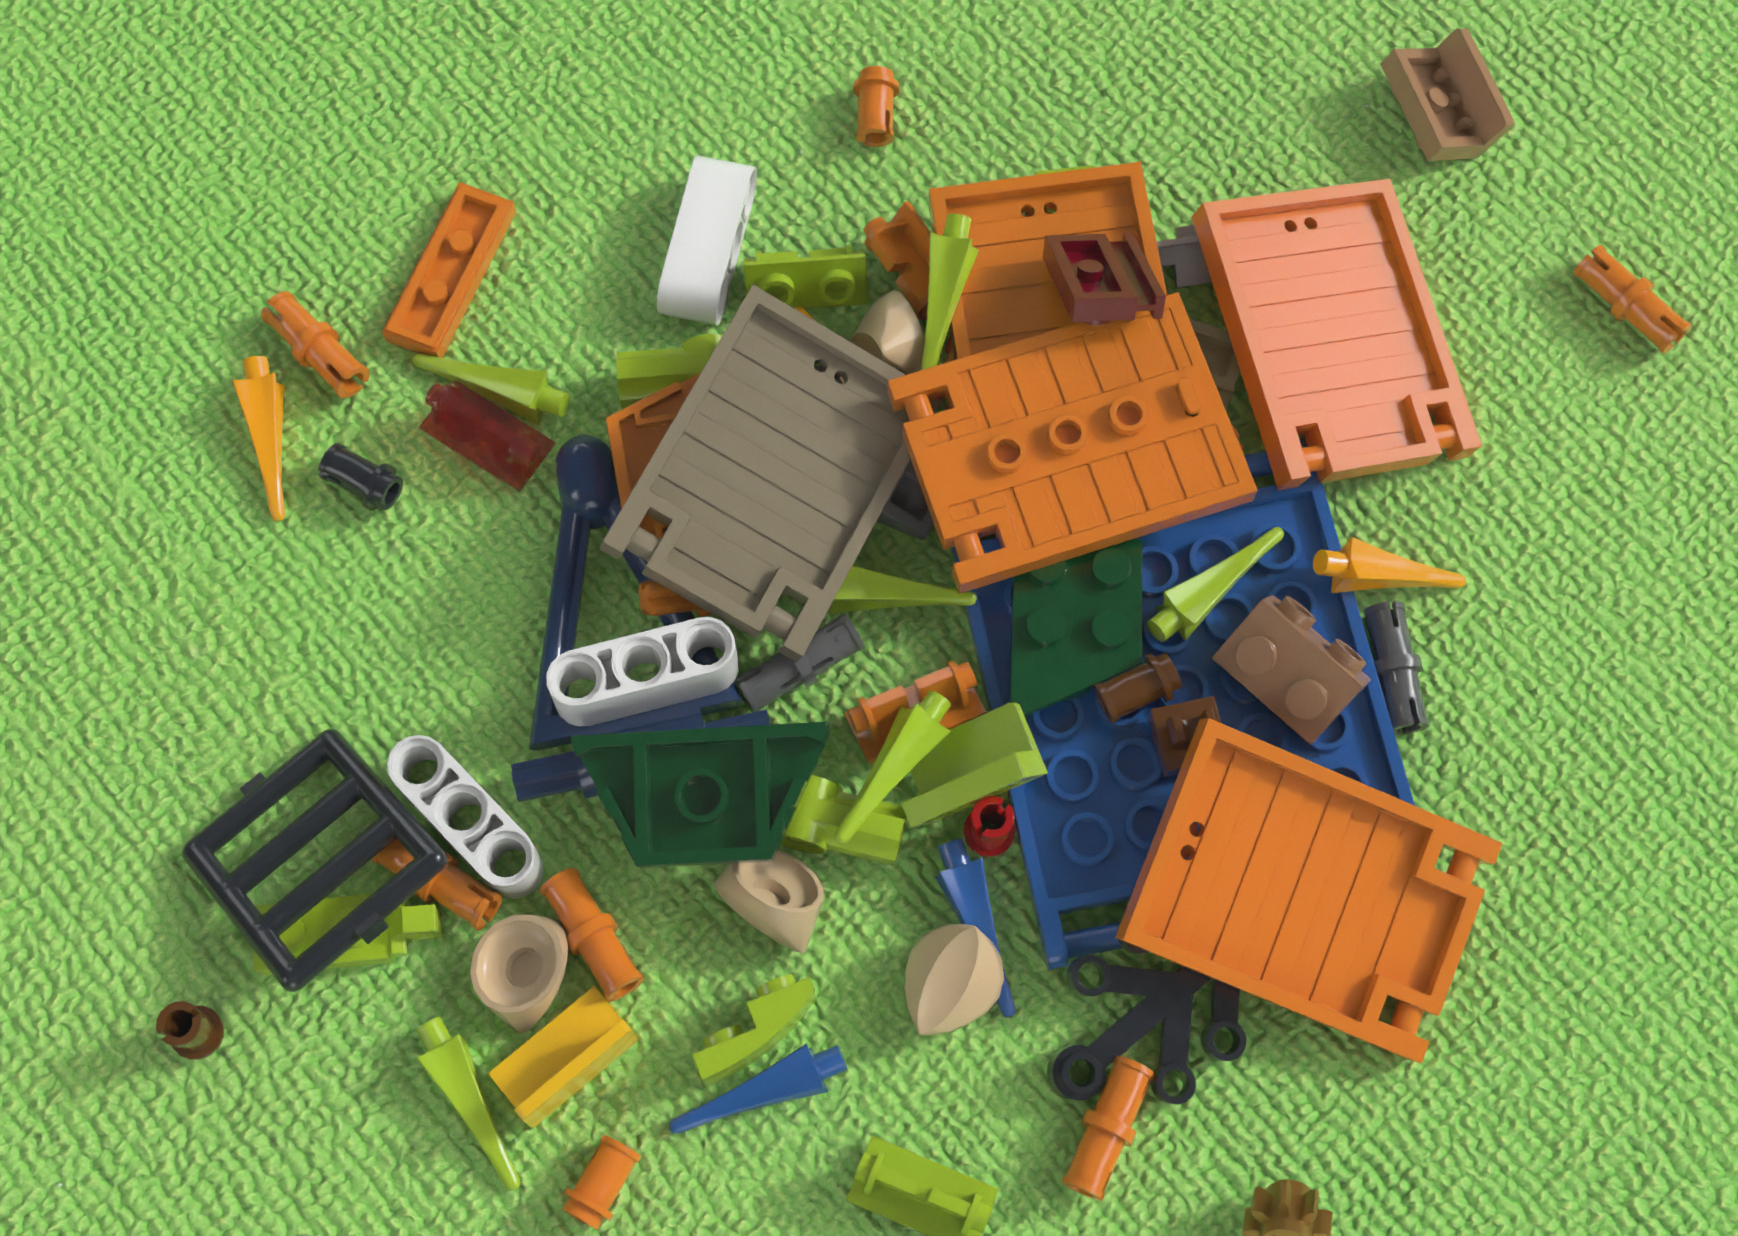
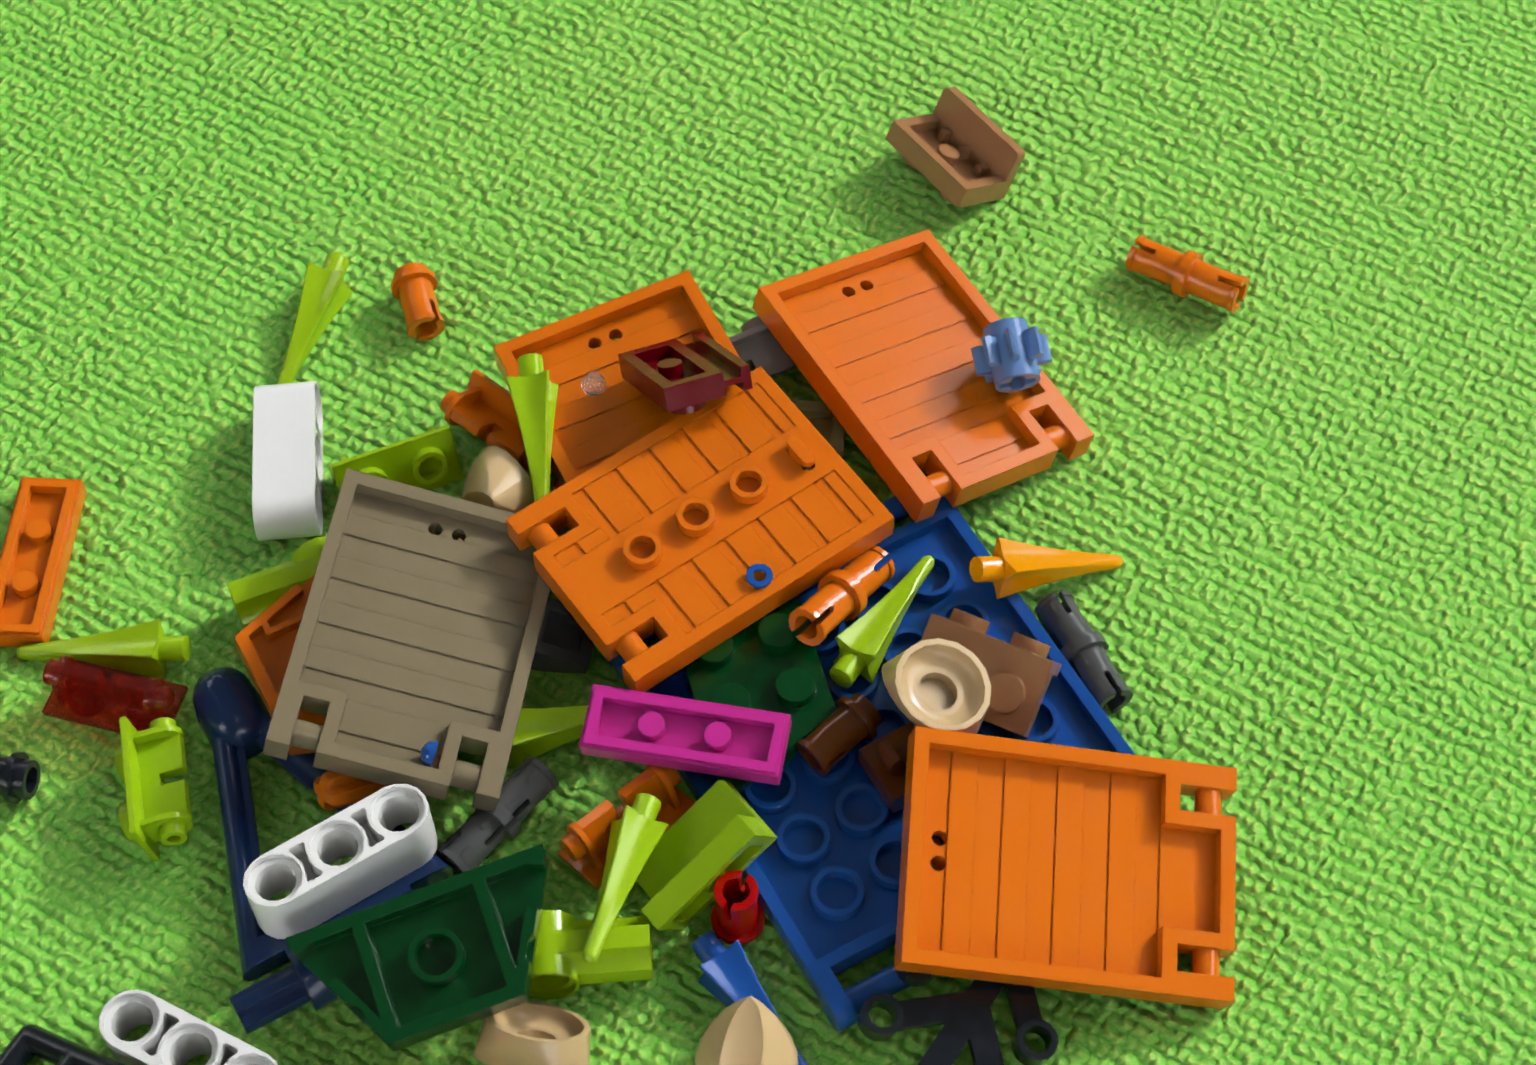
camera: 15 degrees left, 15 degrees down
none -> lime hinge [114,716,193,862]
none -> lime piece [276,252,353,384]
none -> blue piece [420,741,438,767]
none -> dark pink tile [579,684,792,786]
none -> clear piece [581,371,606,396]
none -> blue piece [746,563,773,588]
none -> orange pin [788,546,895,646]
none -> tan piece [881,638,991,734]
none -> medium blue gear [971,317,1052,392]

